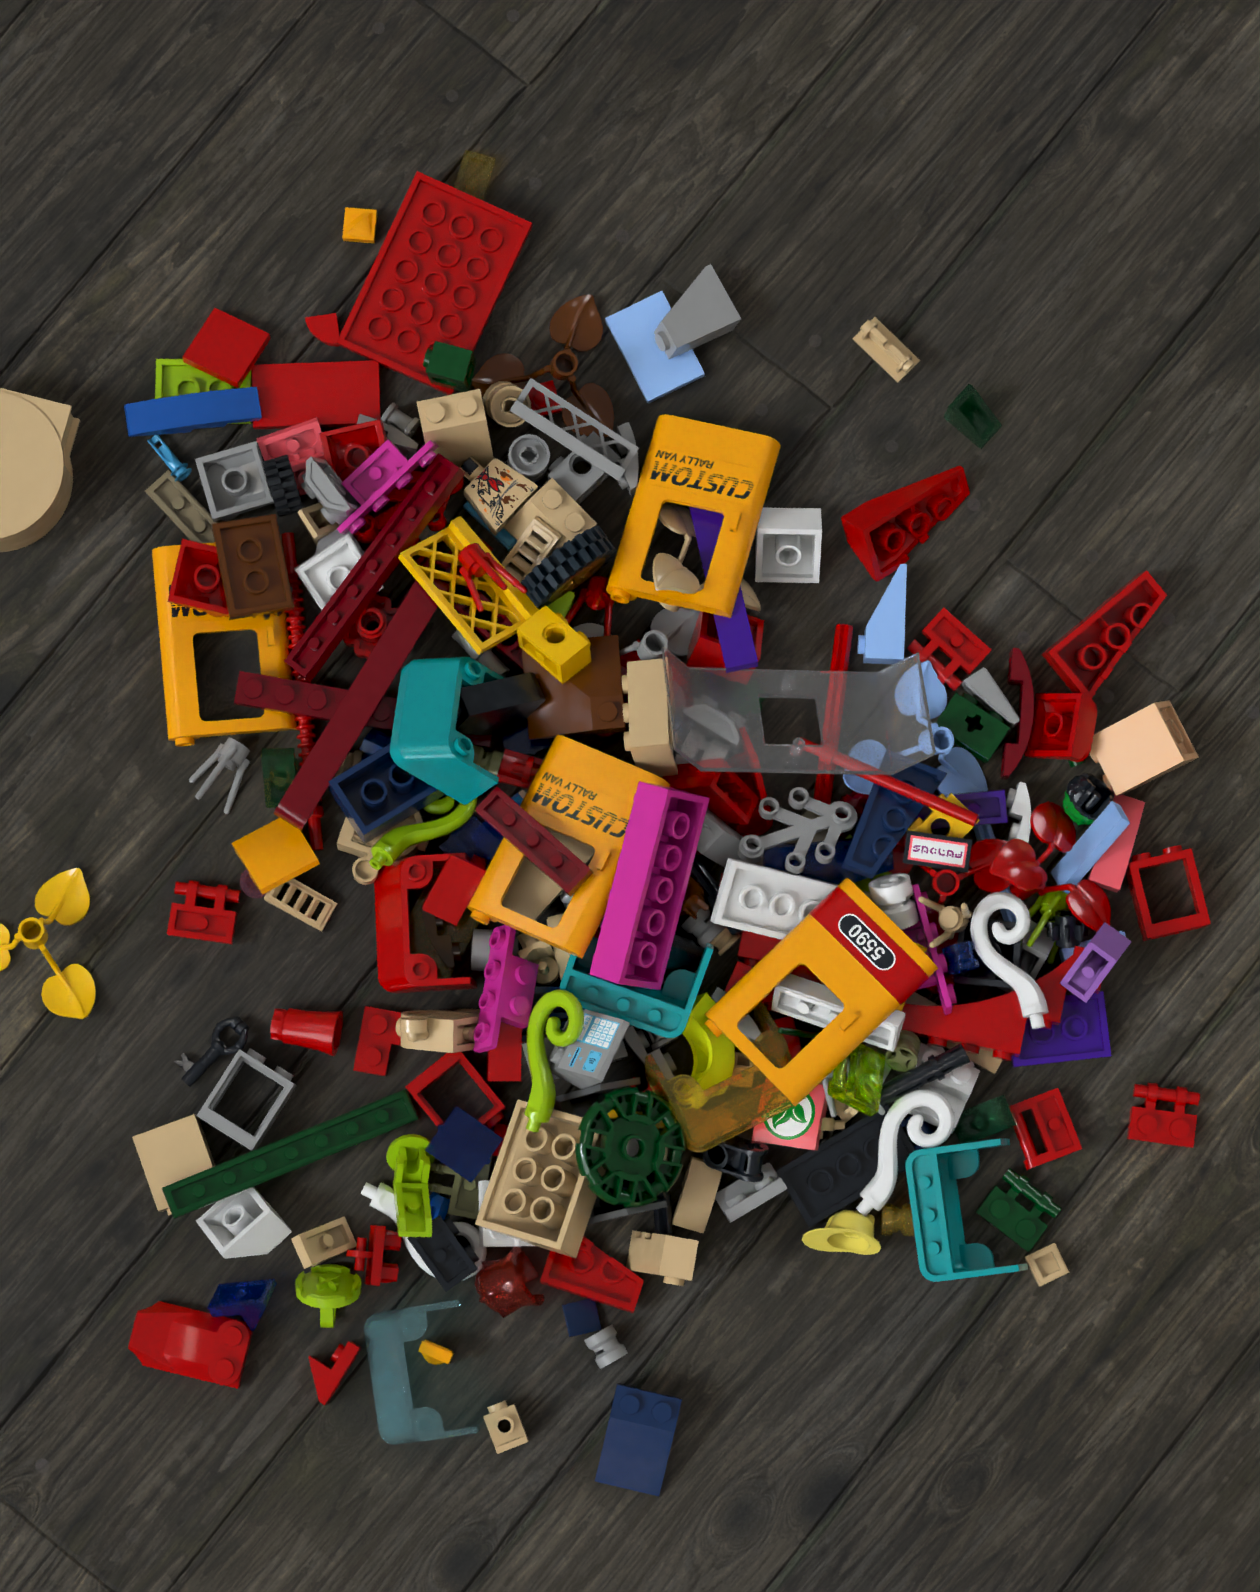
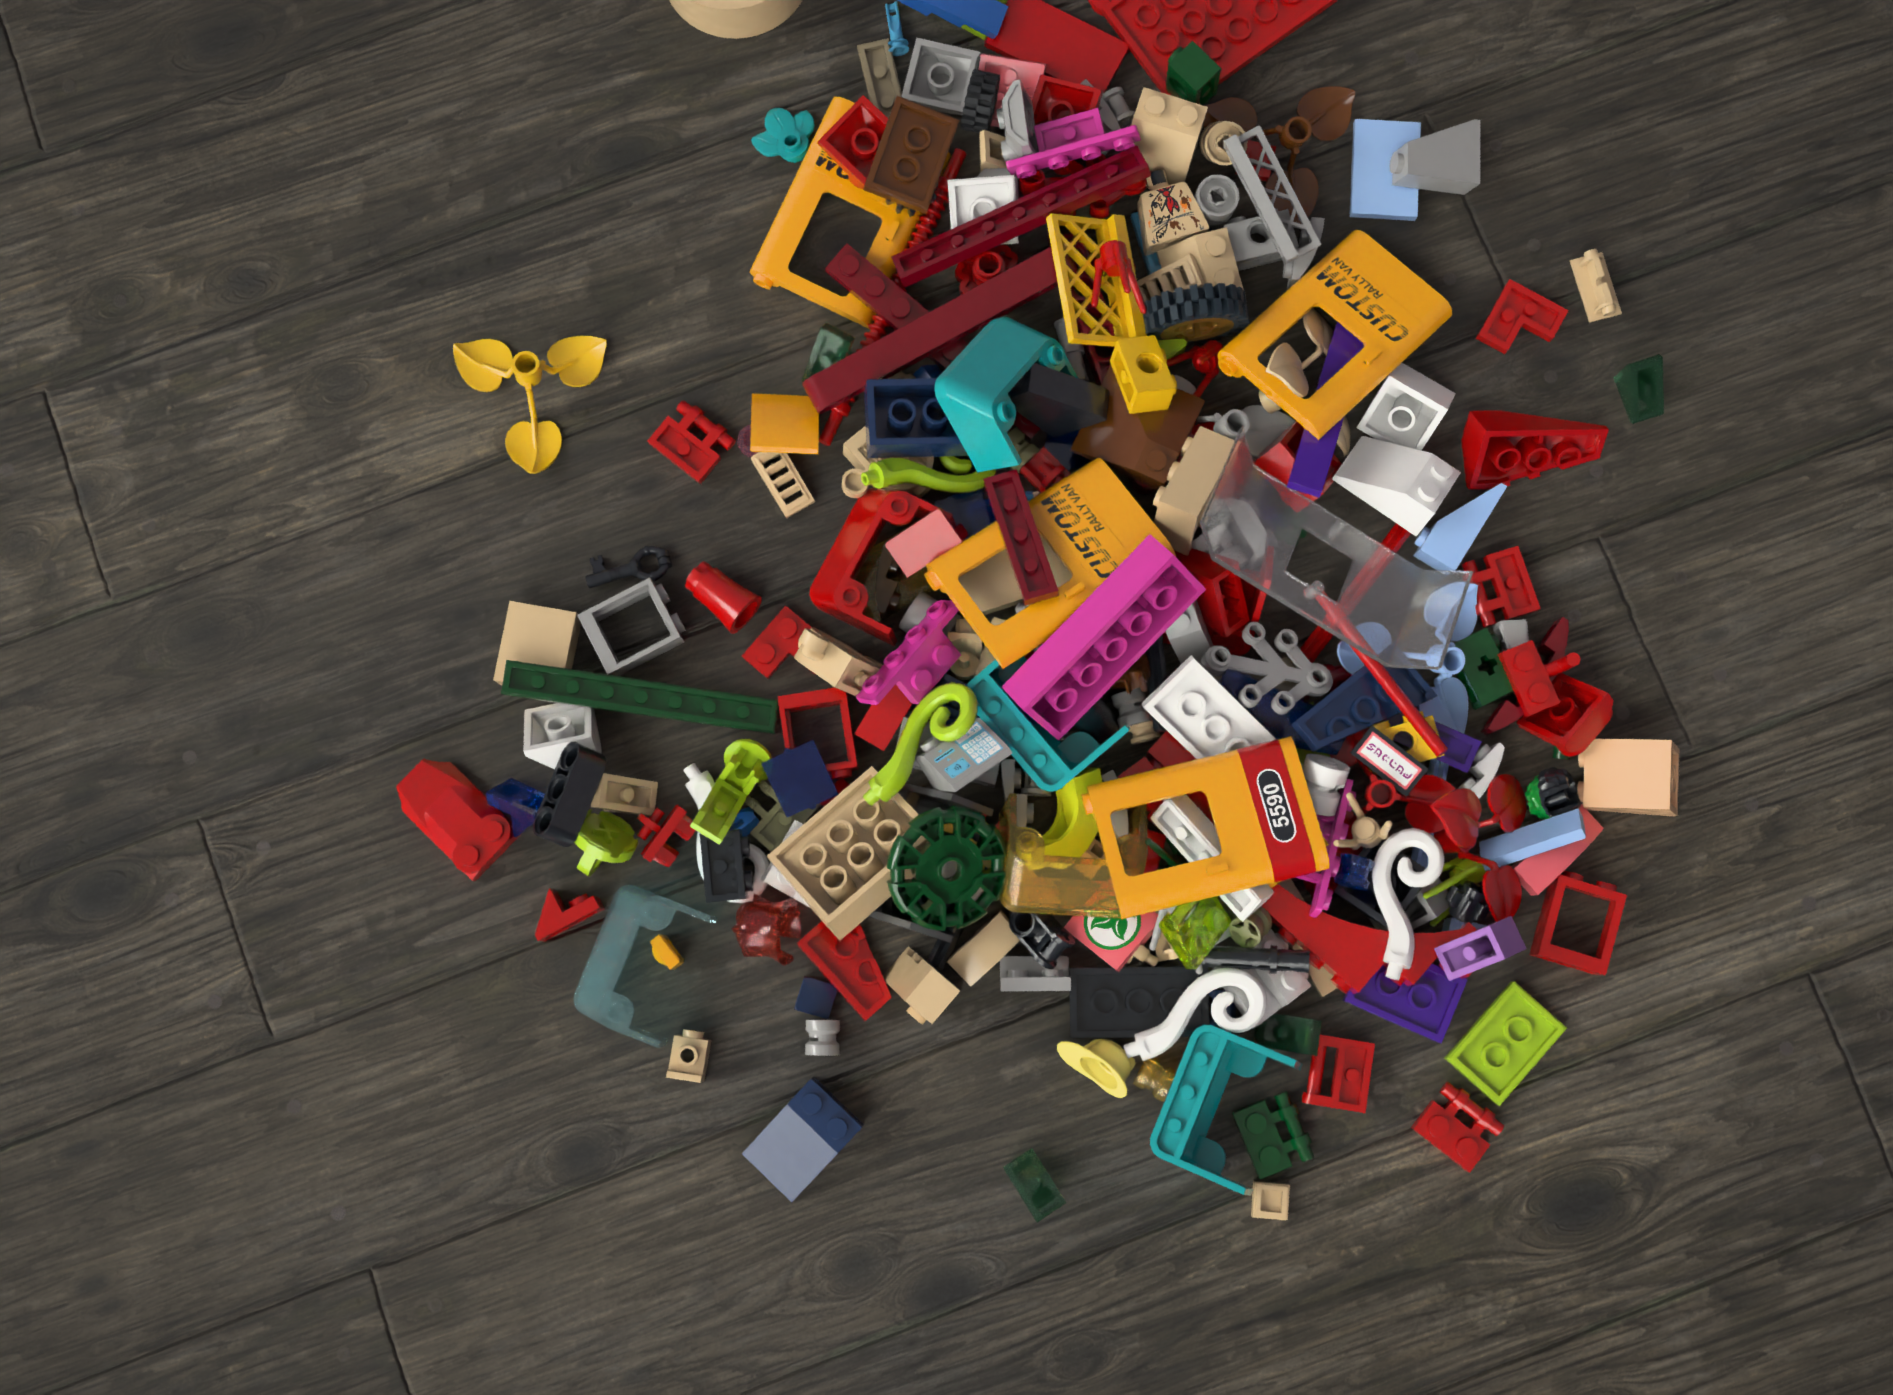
camera: 35 degrees right, 0 degrees up
light grey plant [189,737,250,814] -> none
red wedge [1041,570,1167,698] -> none
none -> black beam [533,742,606,847]
none -> teal plate [751,108,815,163]
none -> clear green slope [1003,1148,1067,1223]
none -> white slope [1332,436,1461,536]
none -> lime tile [1444,981,1567,1106]
none -> red plate [1475,279,1569,354]
none -> red plate [1497,640,1581,717]

